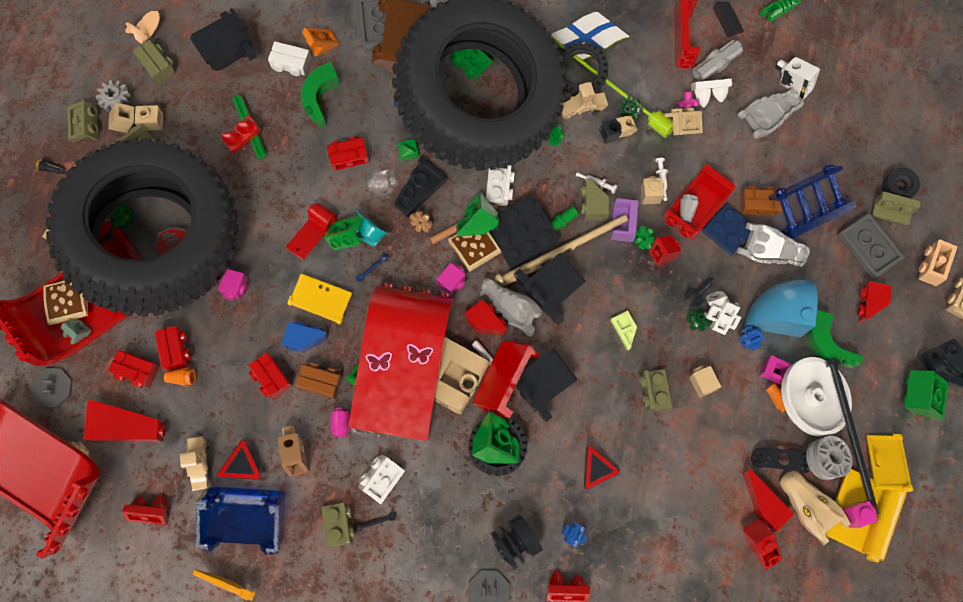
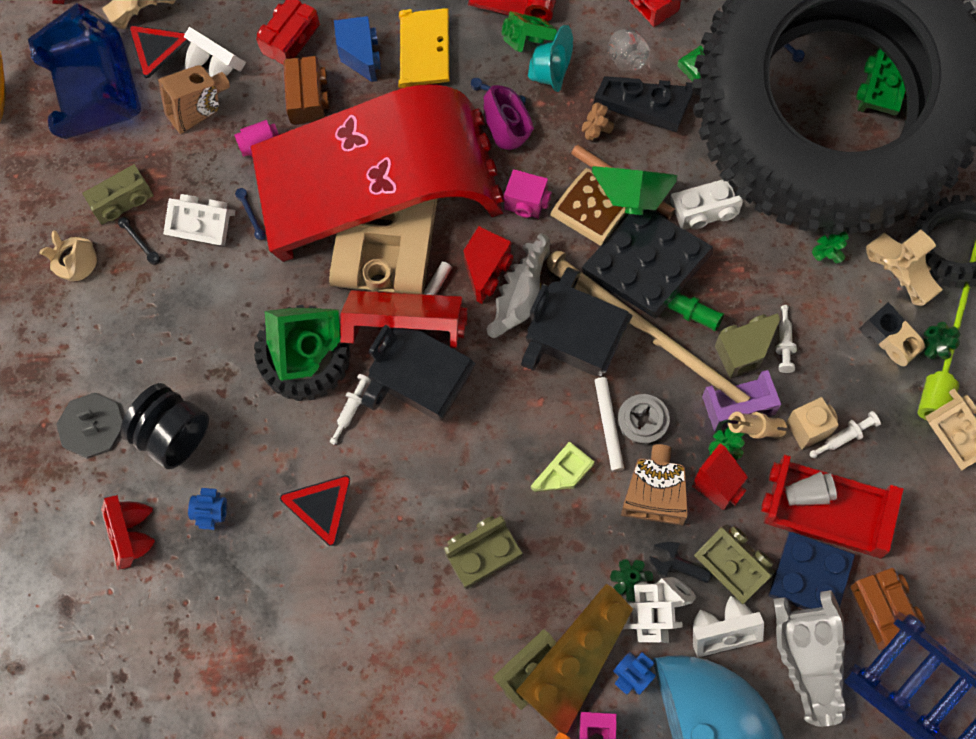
camera: 75 degrees right, 5 degrees down
tan brick [689,366,721,398] -> none
none -> tan piece [39,230,97,281]
none -> white tile [184,27,246,77]
none -> dark blue hinge [235,188,266,240]
none -> white piece [330,374,371,445]
none -> magenta piece [483,85,534,150]
none -> olive bracket [493,629,557,710]
none -> pearl gold wing [516,584,633,735]
none -> white bar [594,377,624,472]
none -> light grey gear [618,394,670,445]
none -> medium nougat torso [621,444,687,526]
none -> white tile [693,596,764,658]
none -> olive bracket [694,524,776,604]
none -> tan pin [728,412,787,439]

